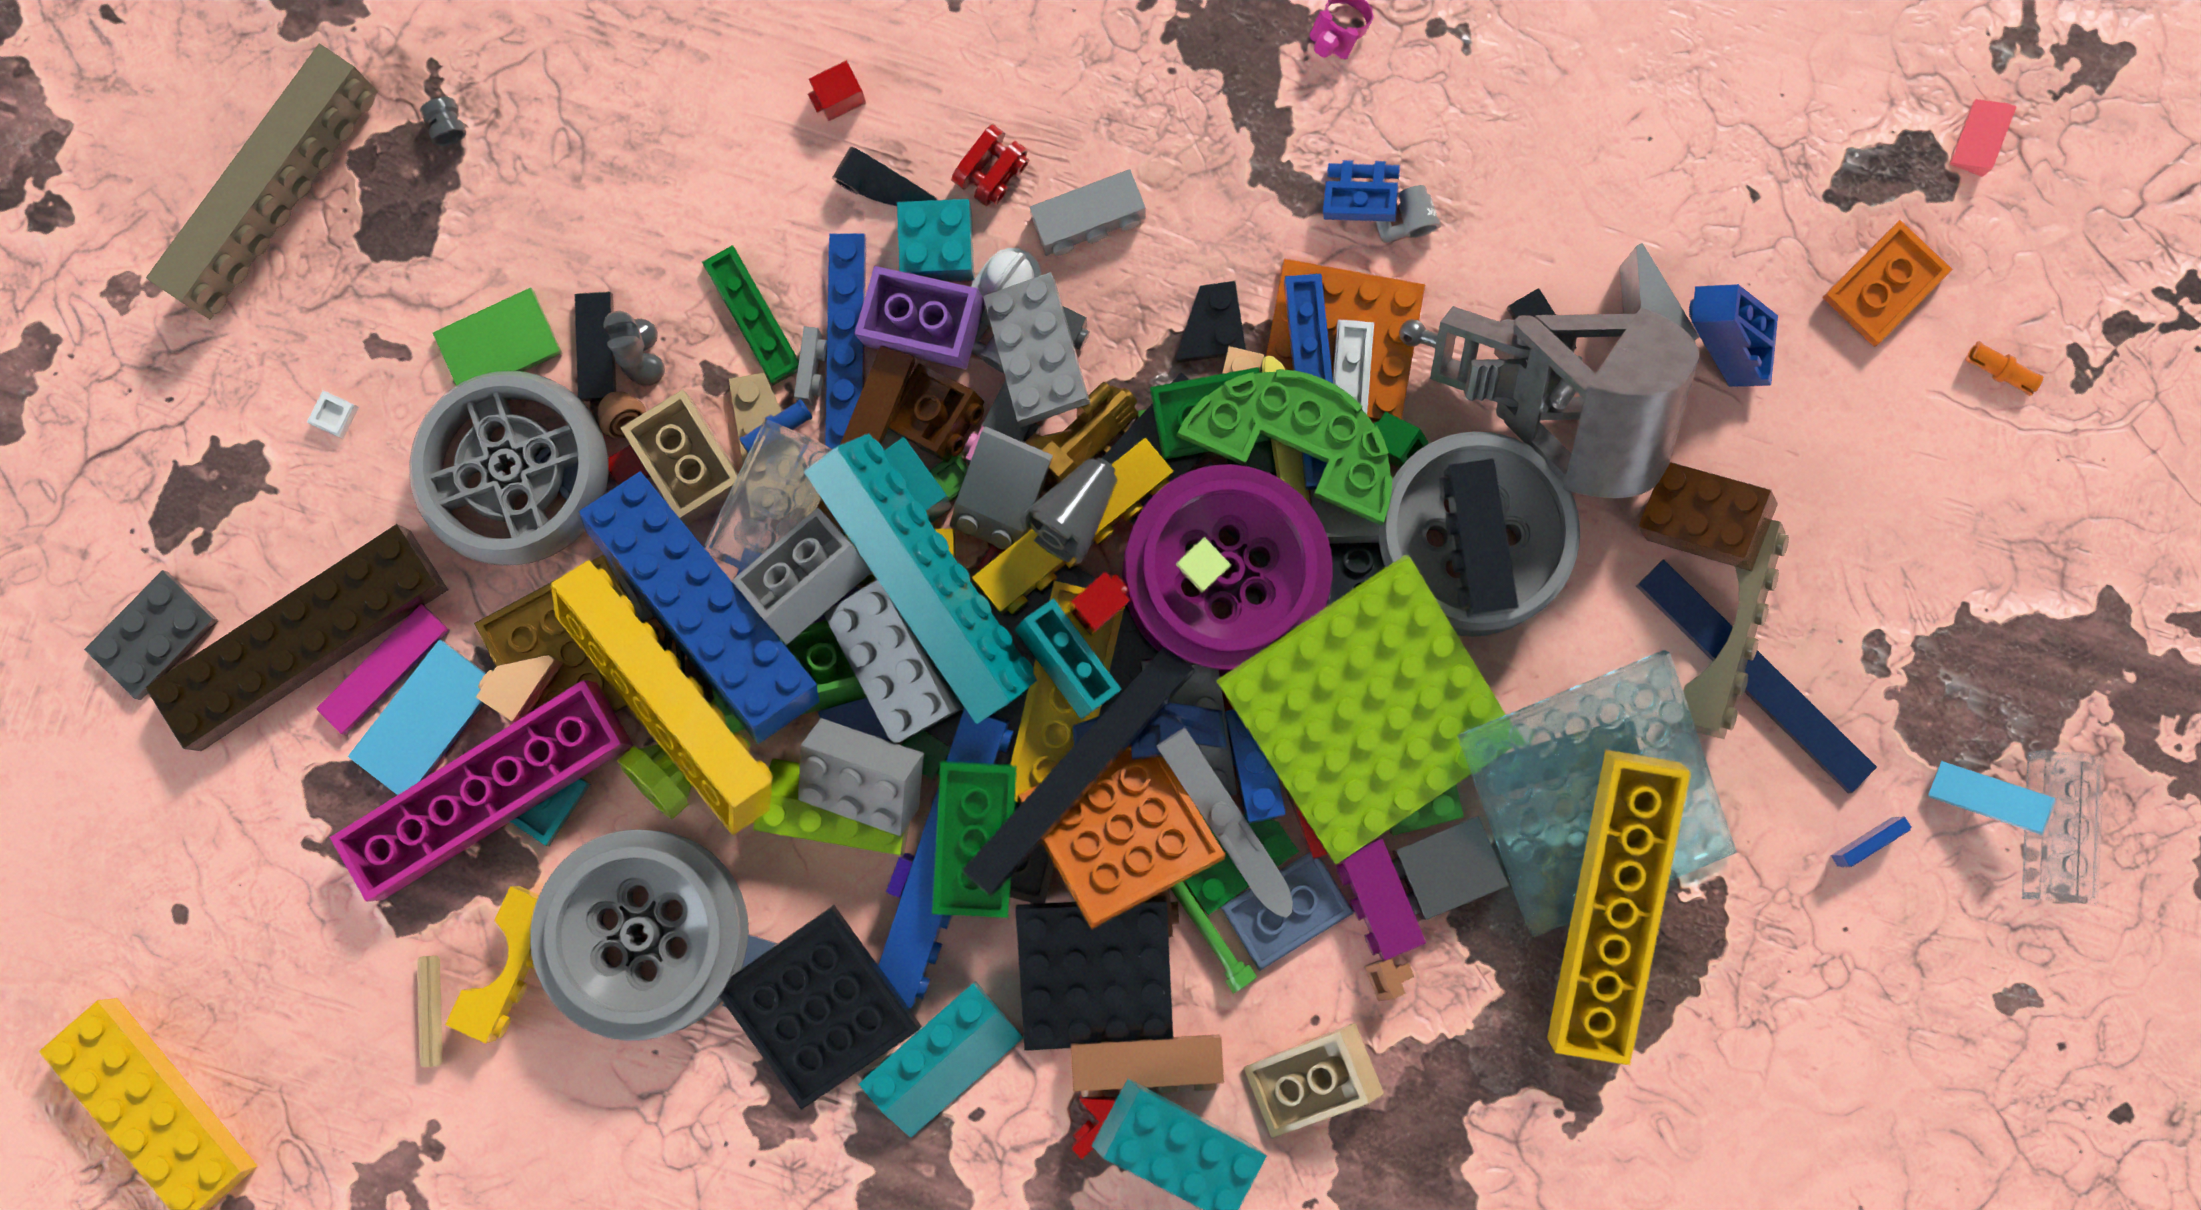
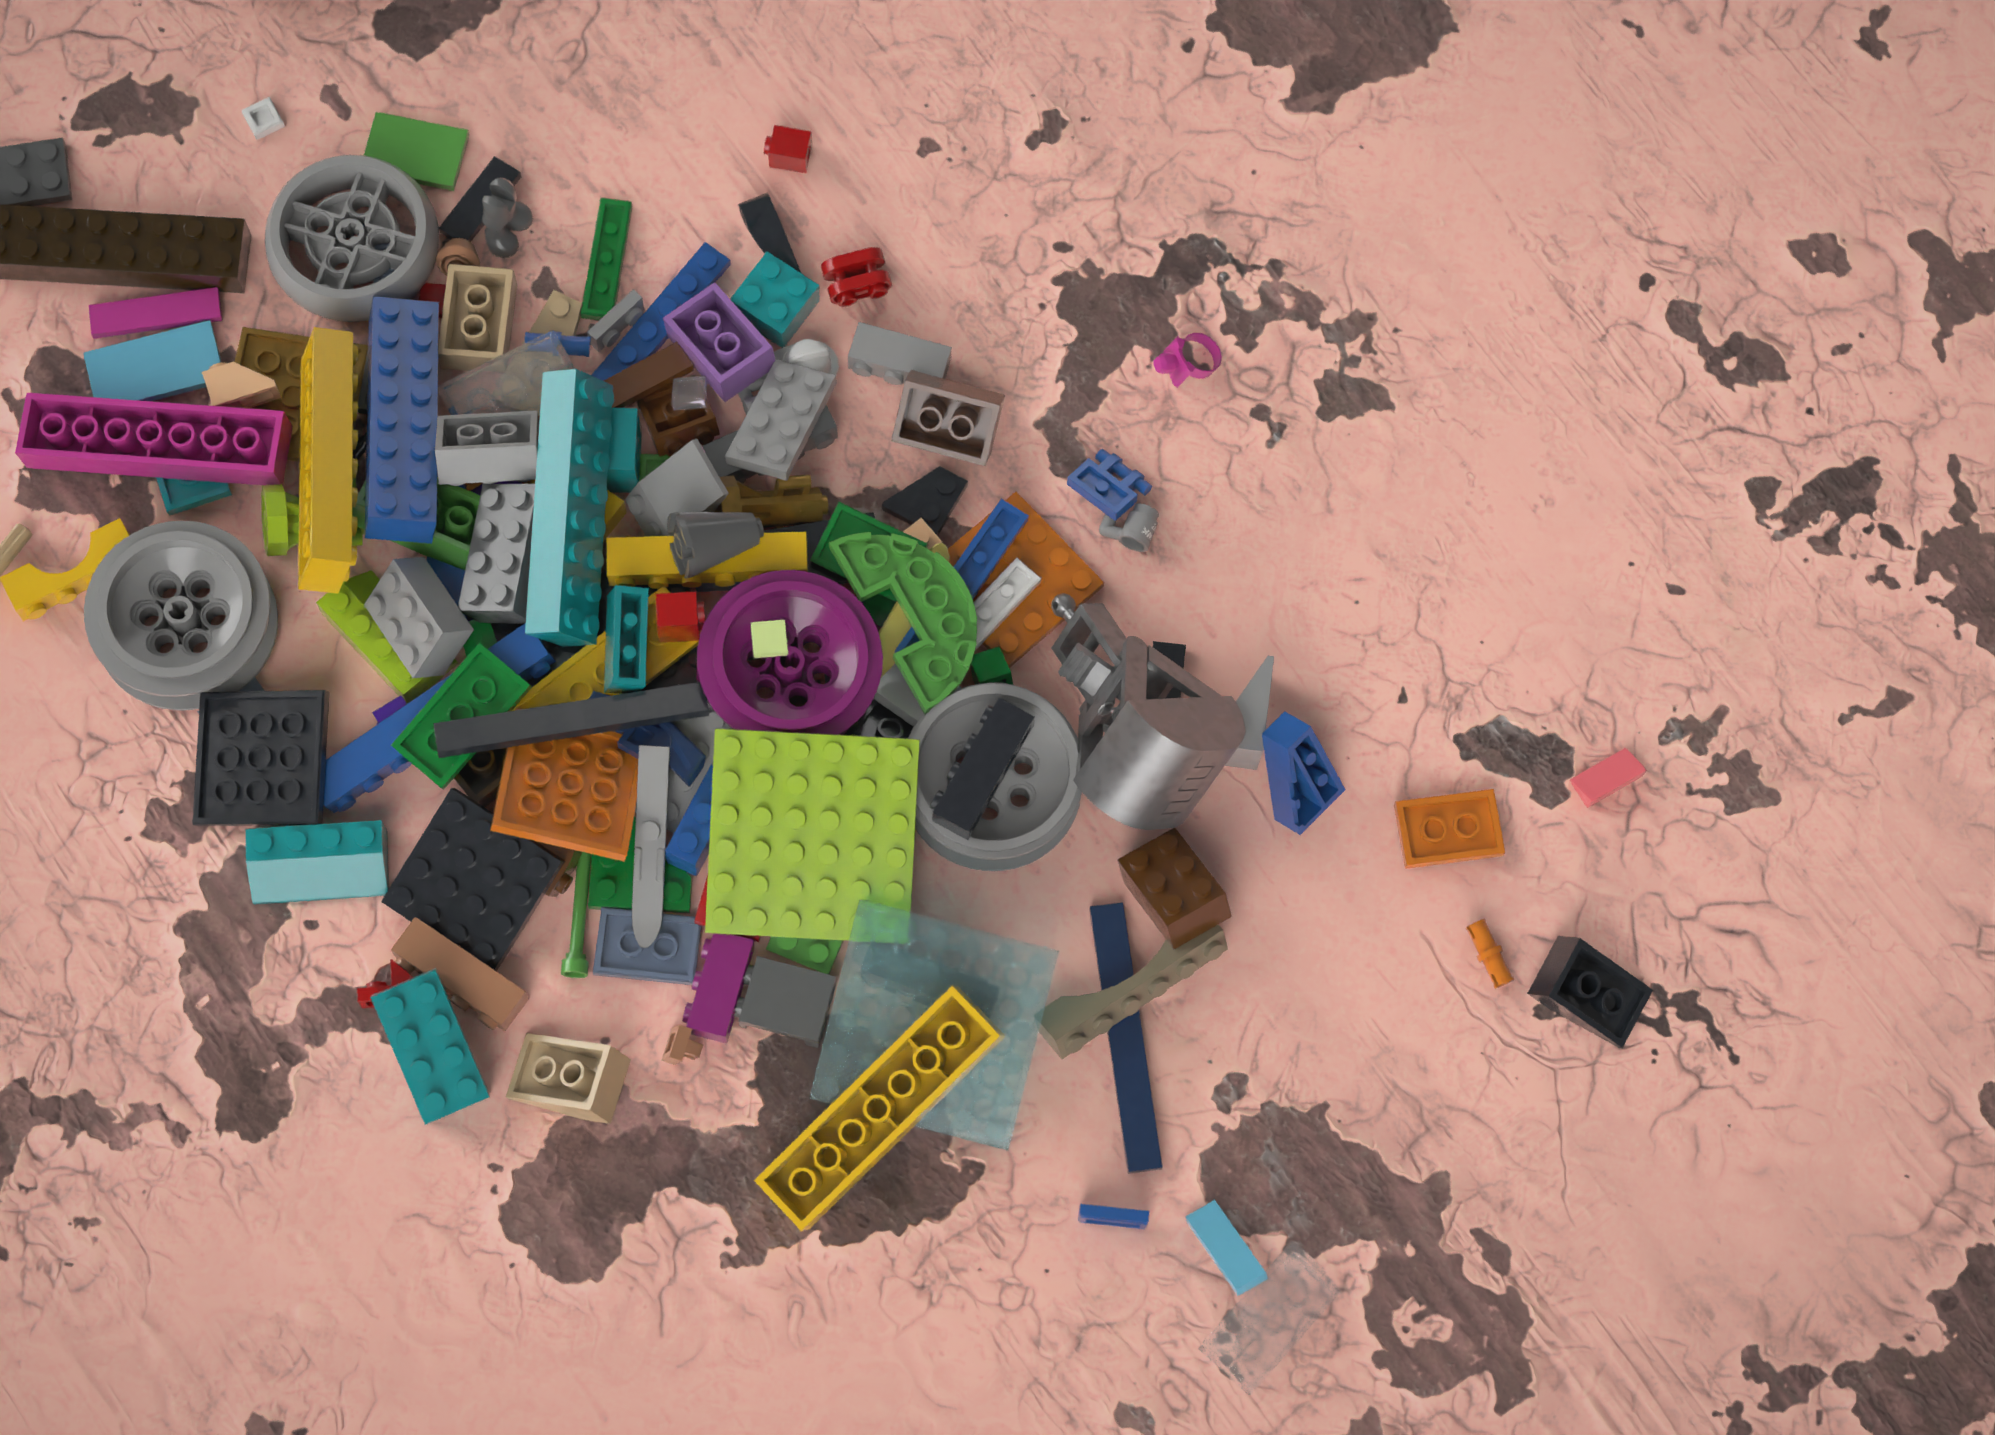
camera: 30 degrees right, 10 degrees down
none -> clear tile [672,376,707,410]
none -> reddish brown brick [891,370,1005,466]
none -> black slope [1527,936,1653,1048]

